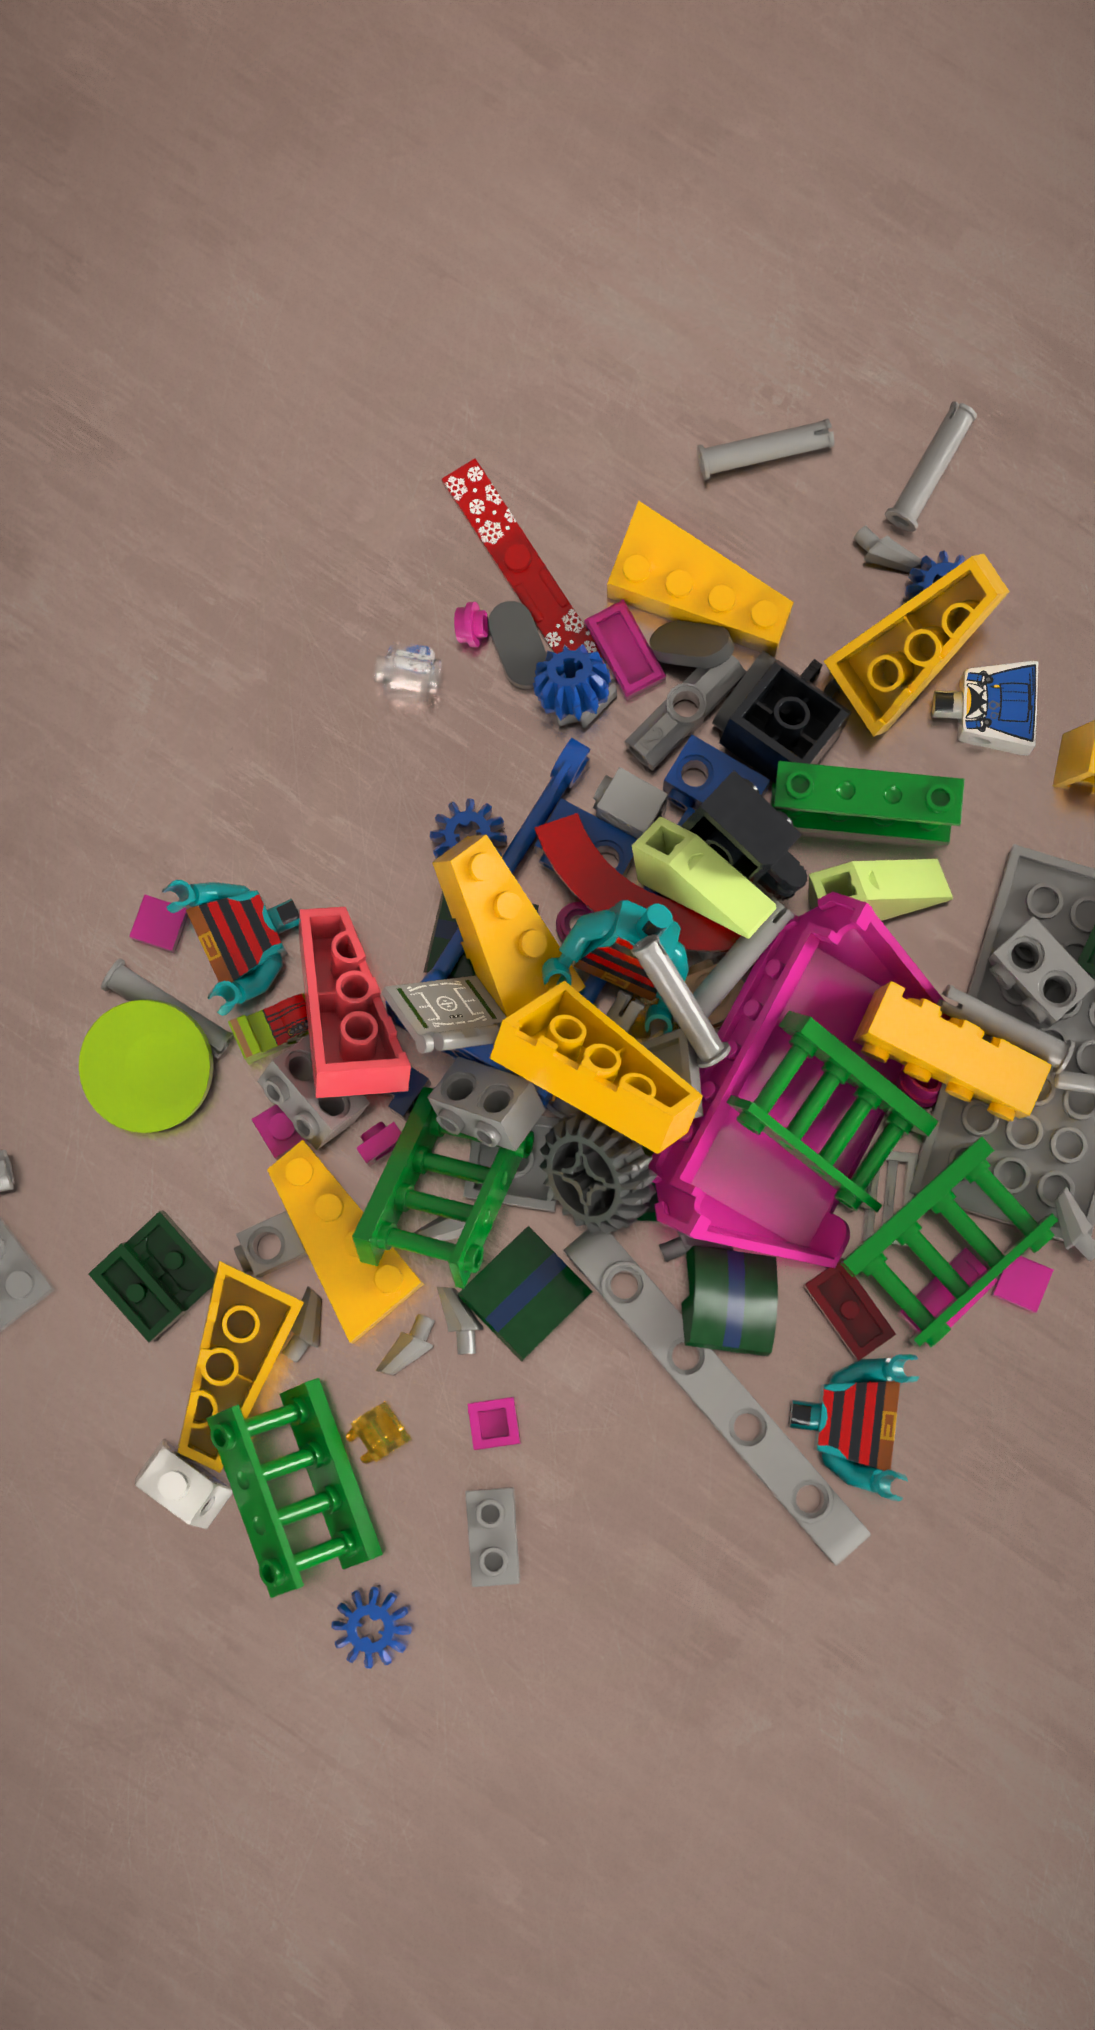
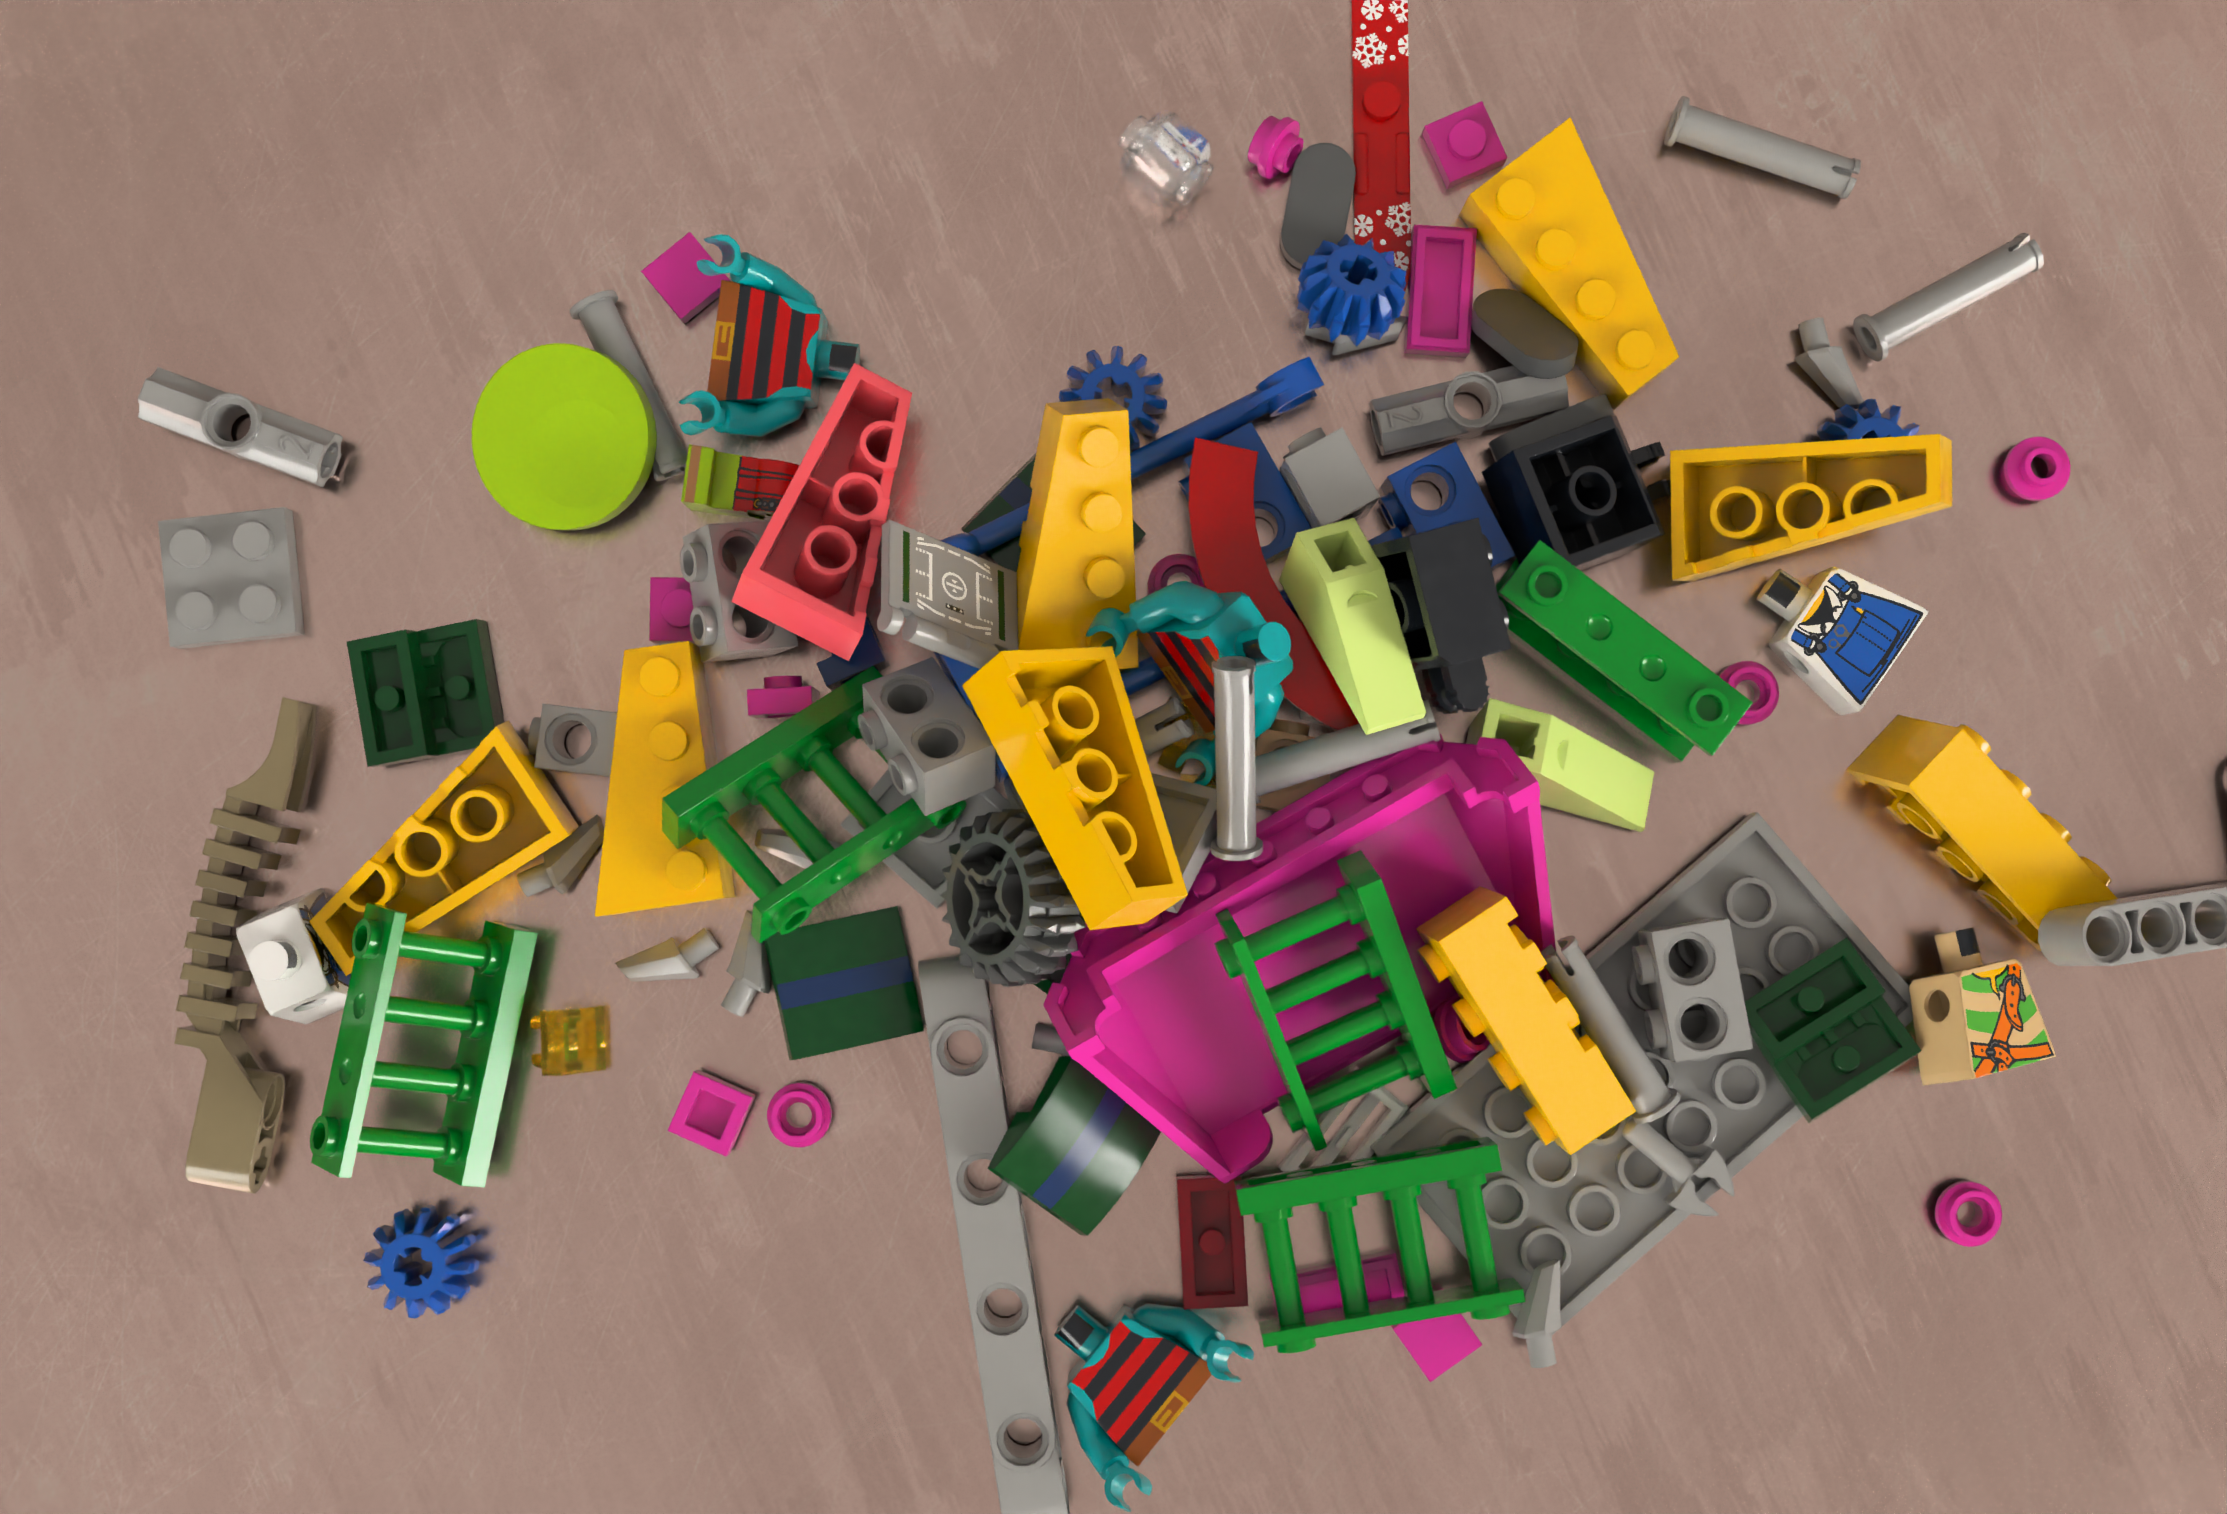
camera: 25 degrees right, 5 degrees up
light grey brick [465,1487,520,1587] -> none
none -> dark tan piece [174,697,317,1194]
none -> dark pink plate [767,1082,832,1147]
none -> dark pink plate [1422,101,1508,189]
none -> dark pink plate [1719,661,1779,725]
none -> dark pink plate [2004,437,2070,501]

